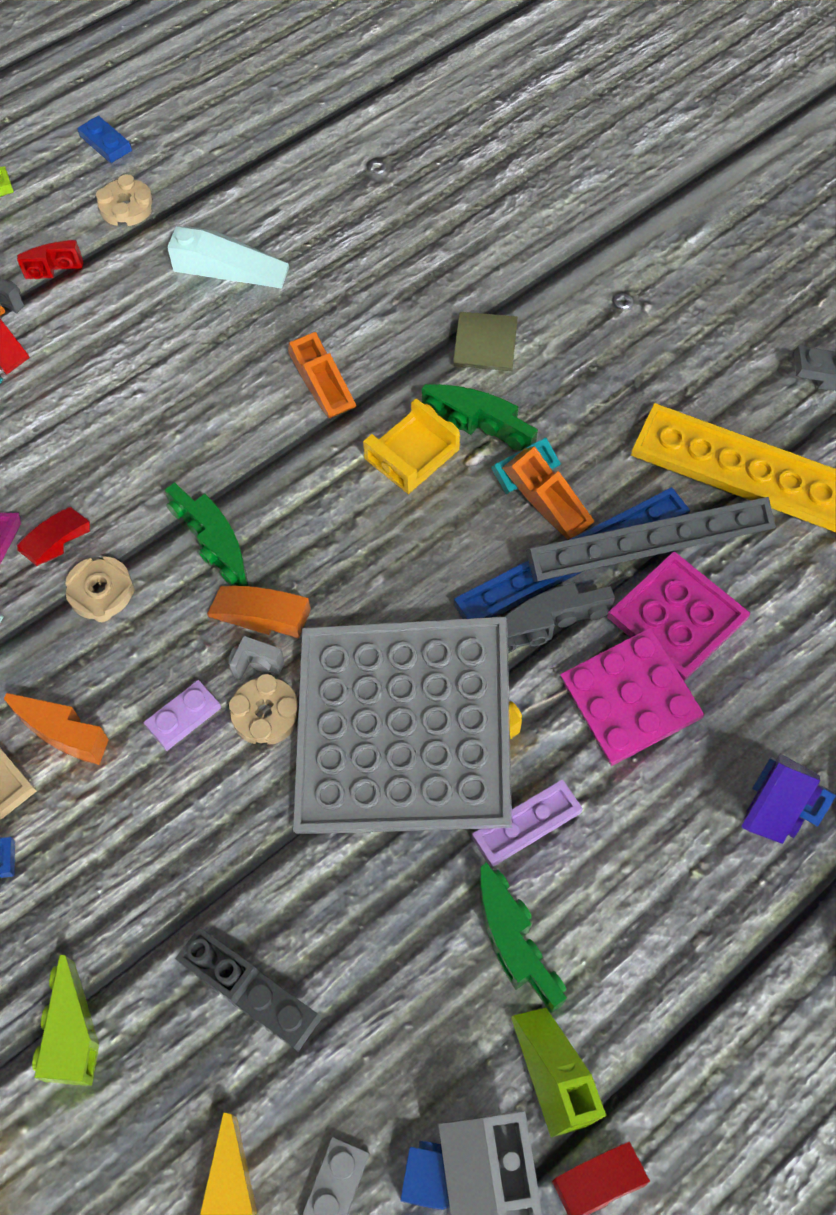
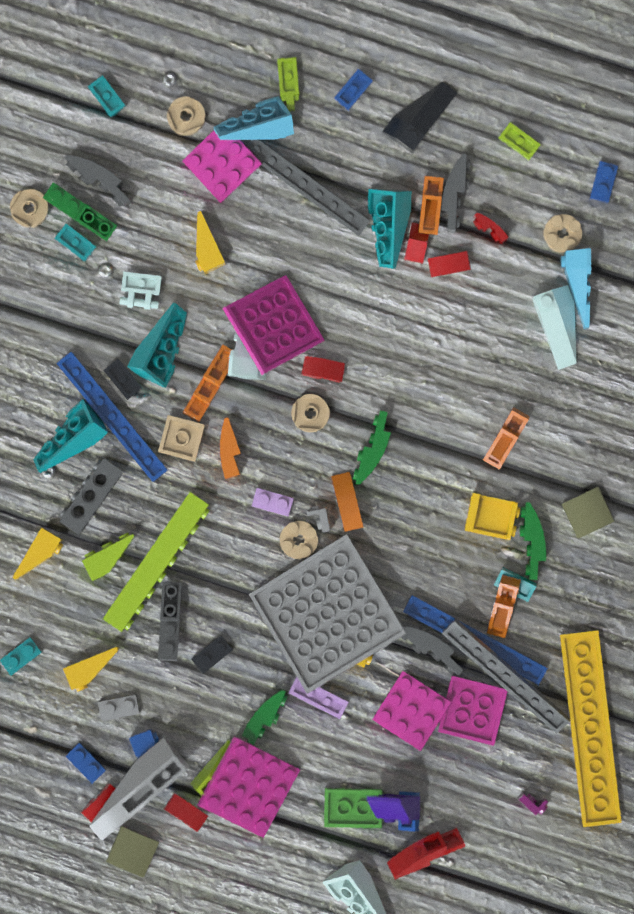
camera: 60 degrees right, 25 degrees up
none -> lime brick [103,492,210,632]
none -> black plate [191,635,233,674]
none -> dark pink plate [197,736,300,838]
none -> bright green tile [324,788,383,828]
none -> red slope [428,251,471,277]
none -> medium azure wedge [561,248,591,329]

